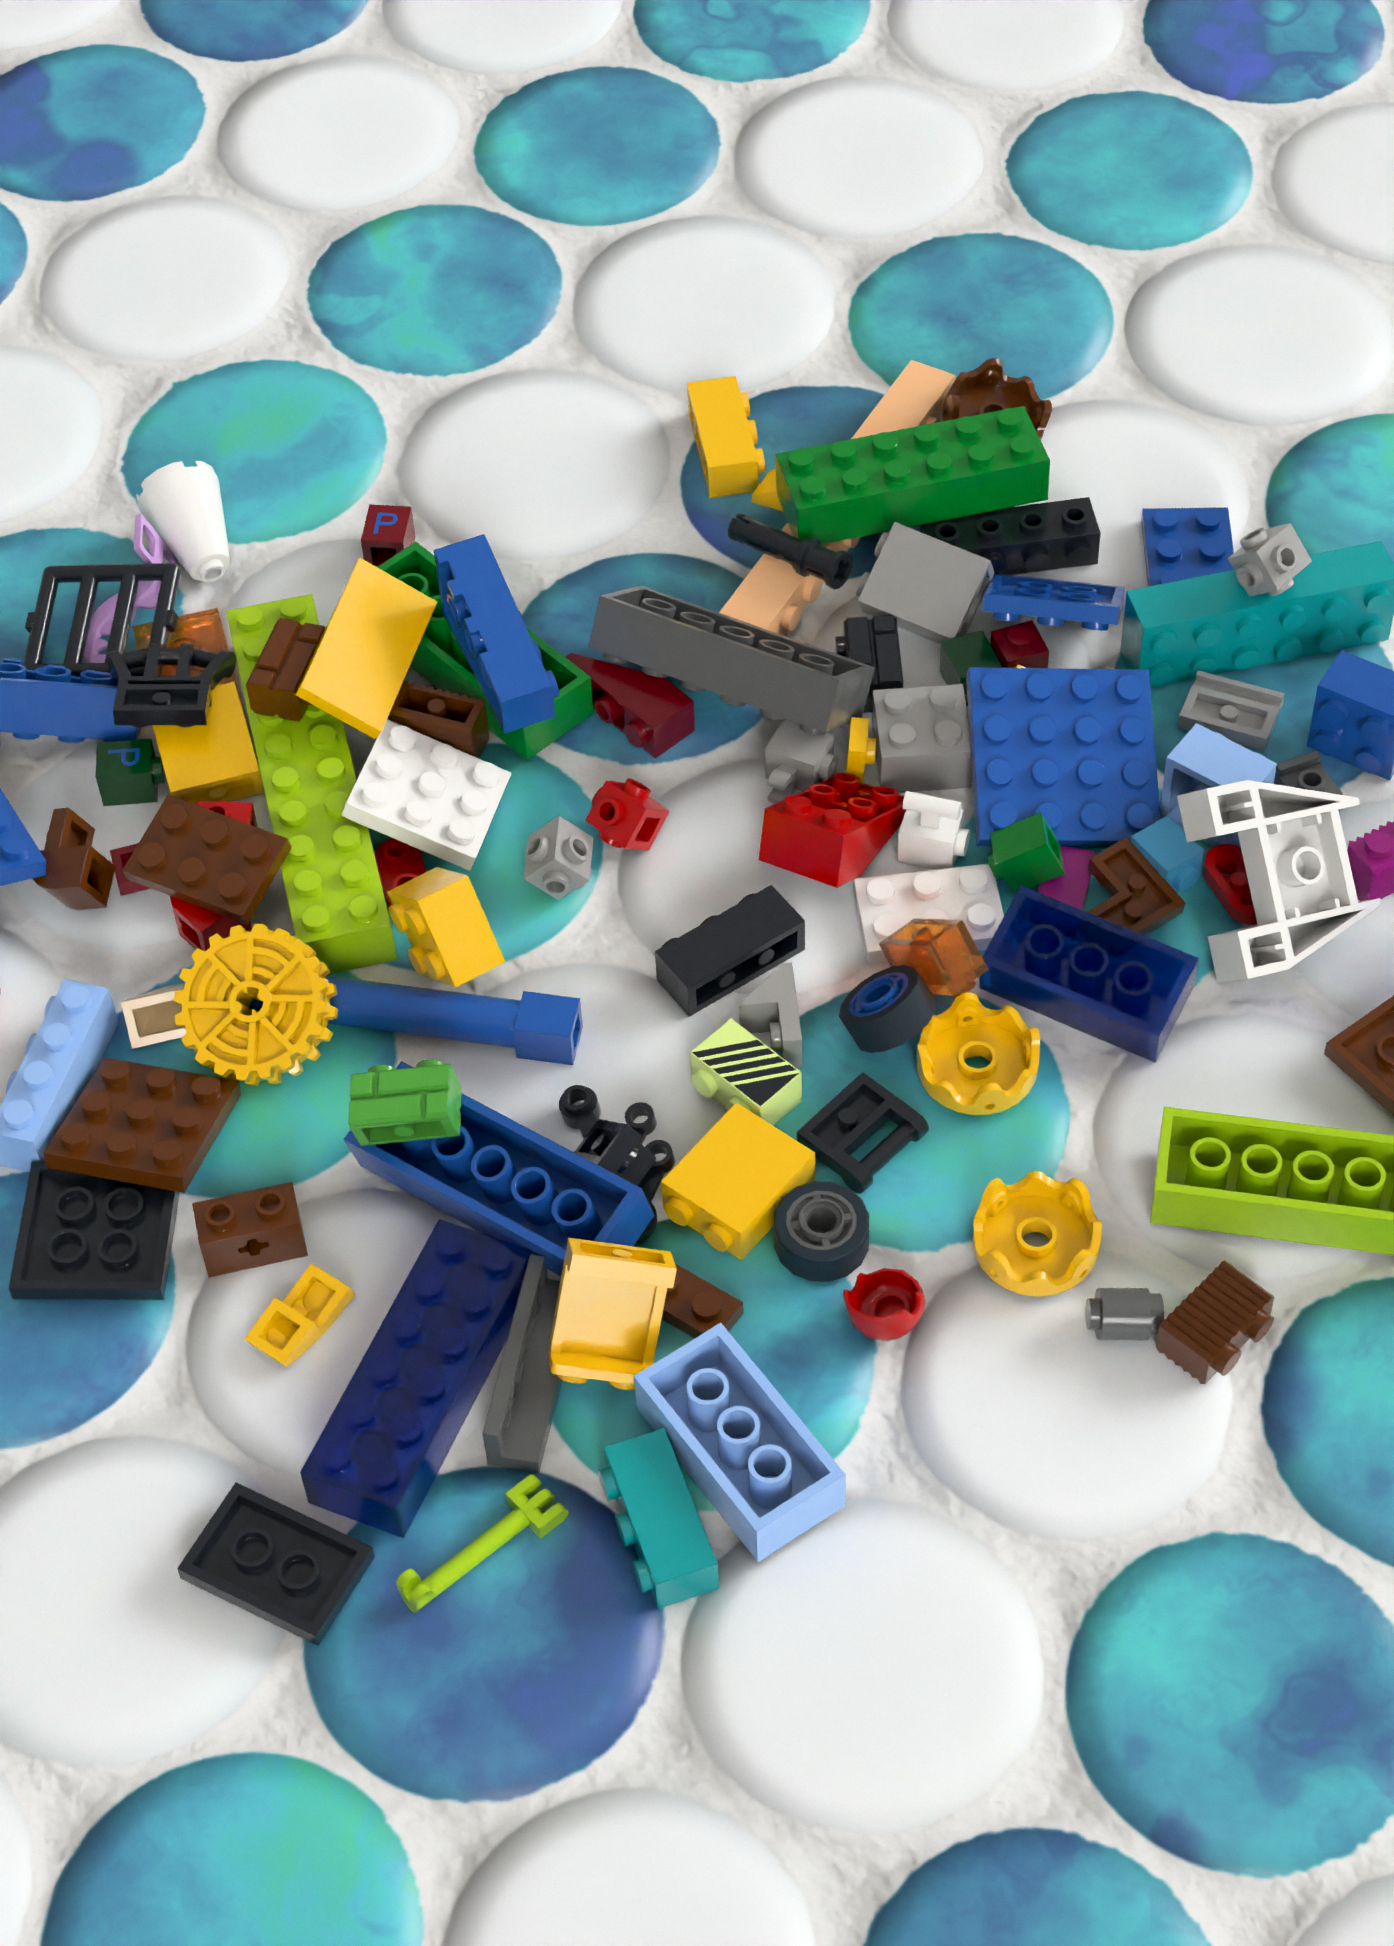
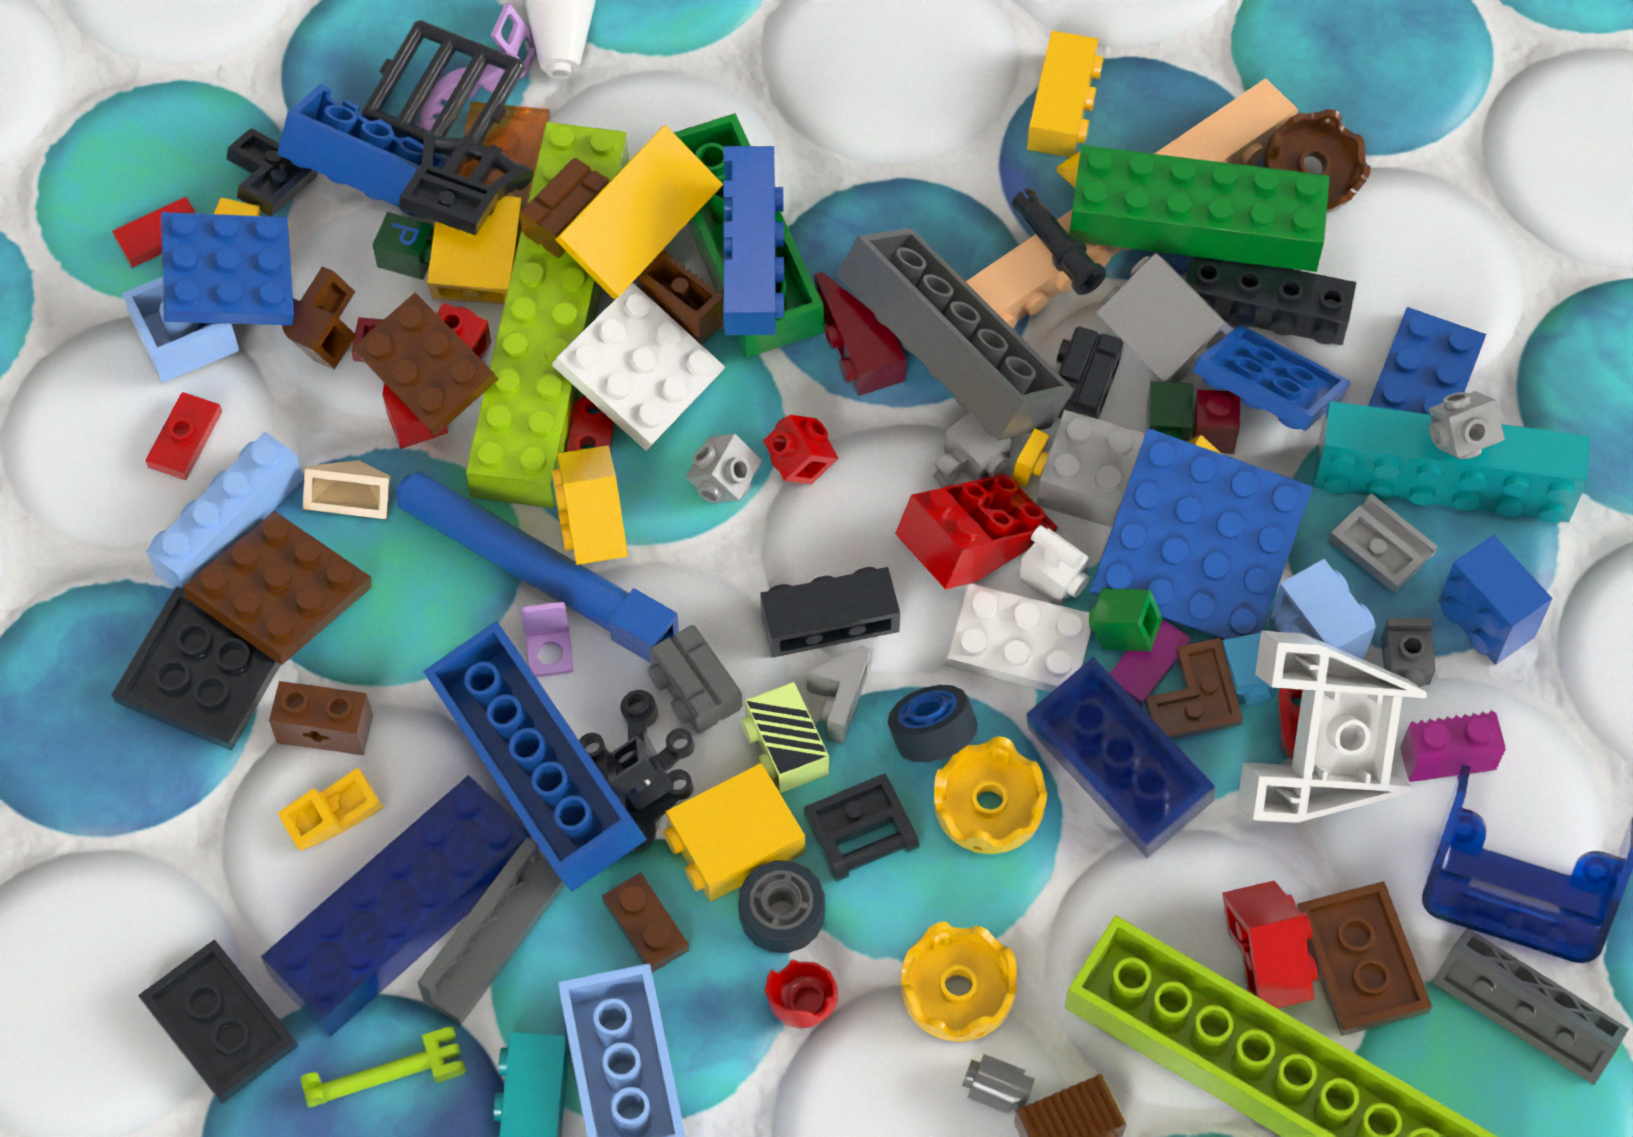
camera: 20 degrees right, 10 degrees up
yellow piece [174,924,338,1086] -> none
bright green brick [348,1060,462,1146] -> none
dark red brick [361,504,416,567] -> none
yellow panel [547,1238,677,1390] -> none
clear orange brick [879,918,989,998] -> none
none -> lavender bracket [521,602,574,677]
none -> dark grey brick [647,625,742,733]
none -> red brick [1222,880,1318,1009]

